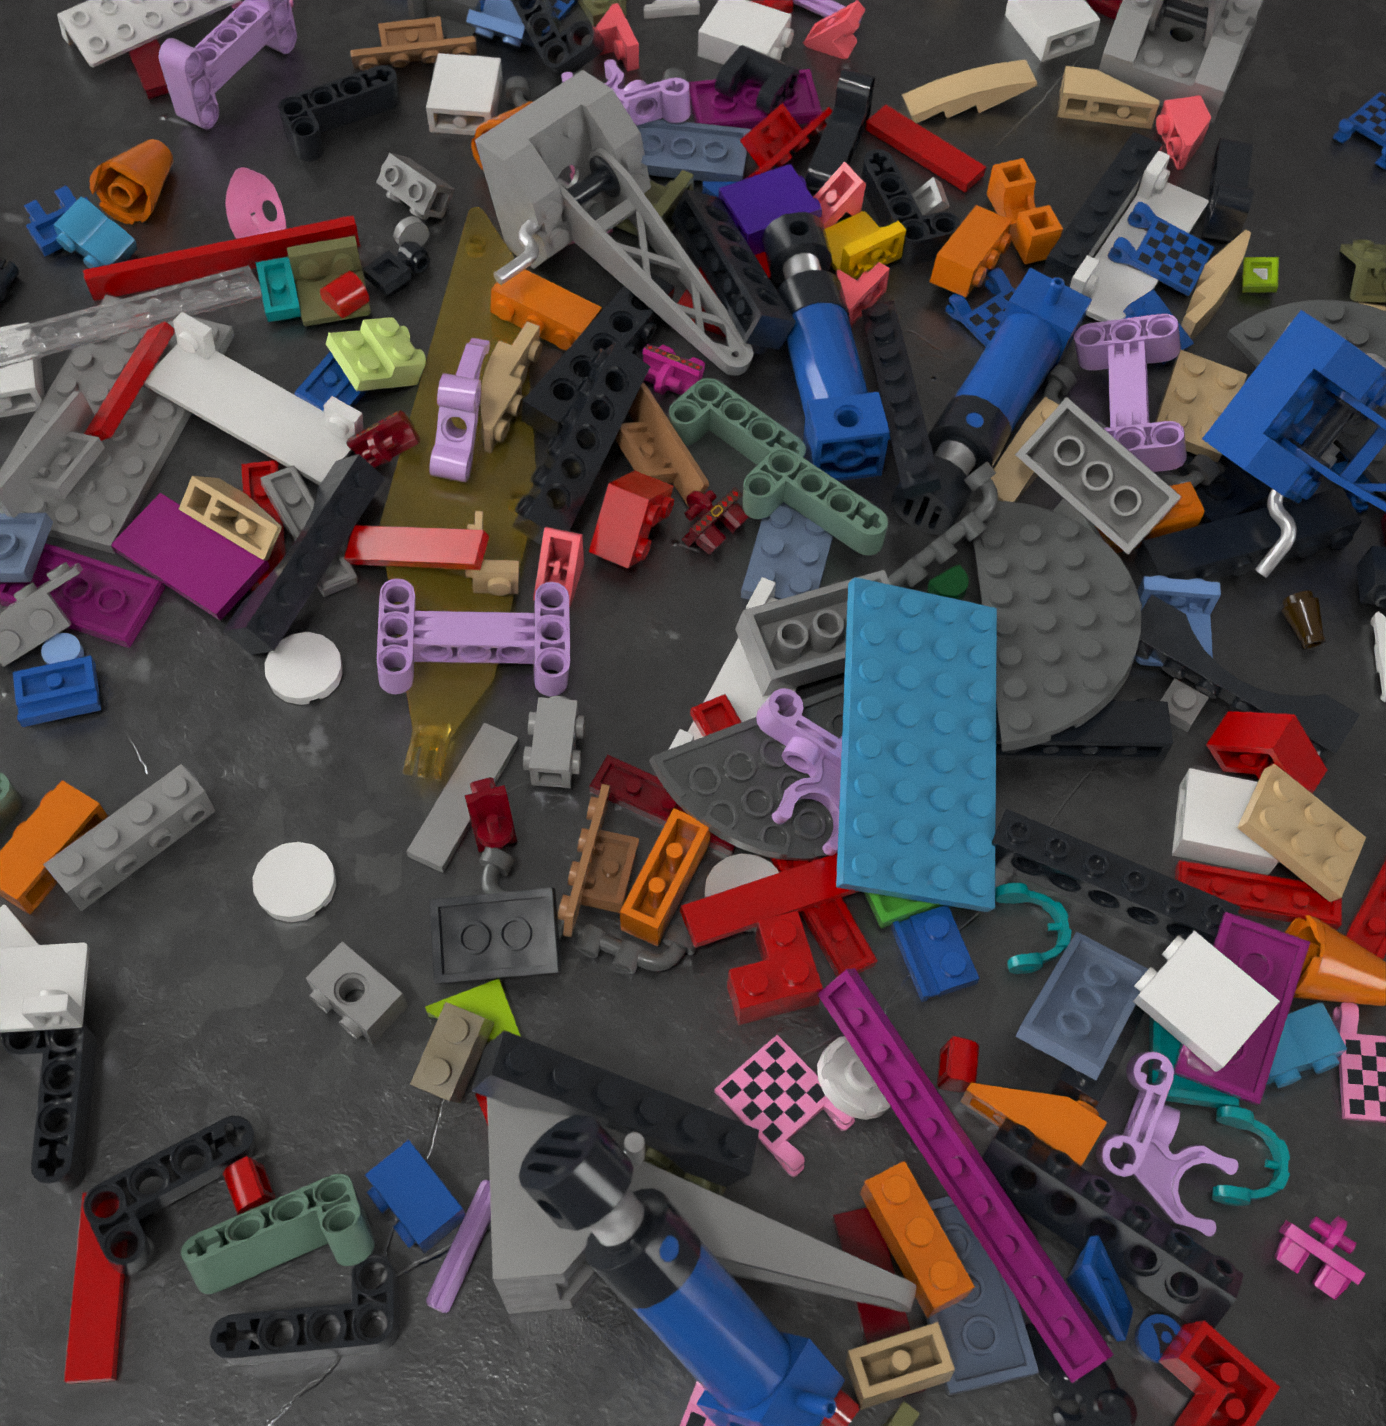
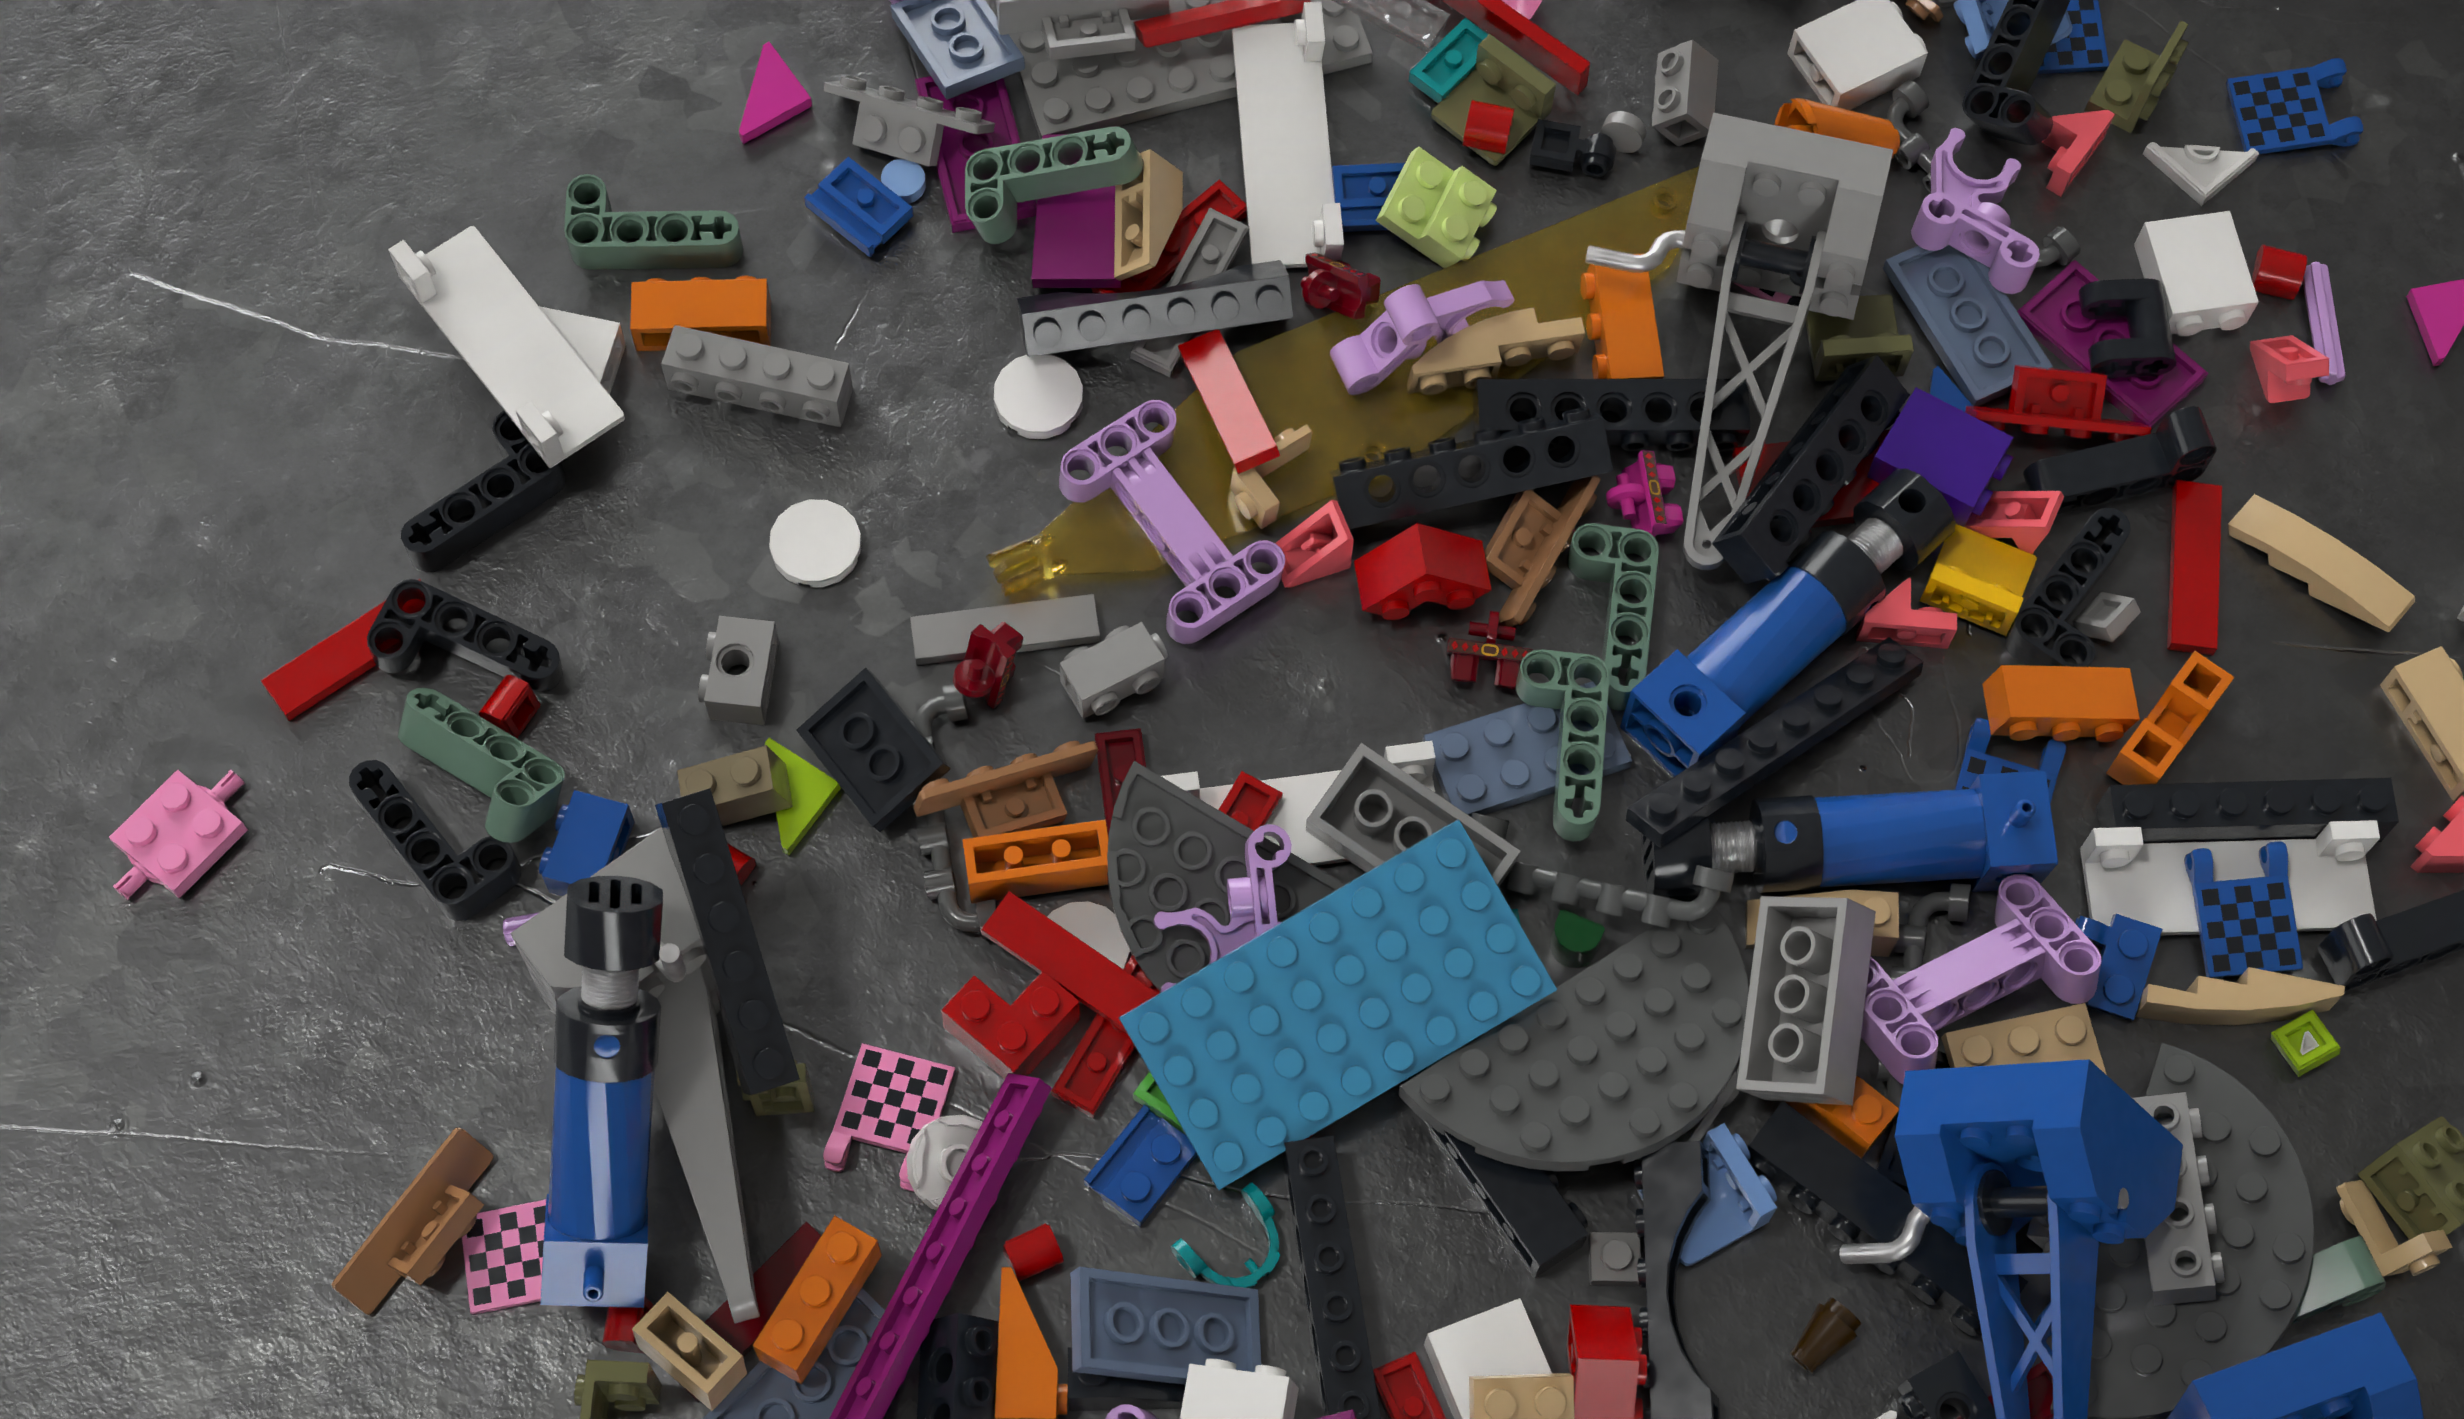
camera: 55 degrees right, 5 degrees up
none -> sand green beam [965,127,1144,244]

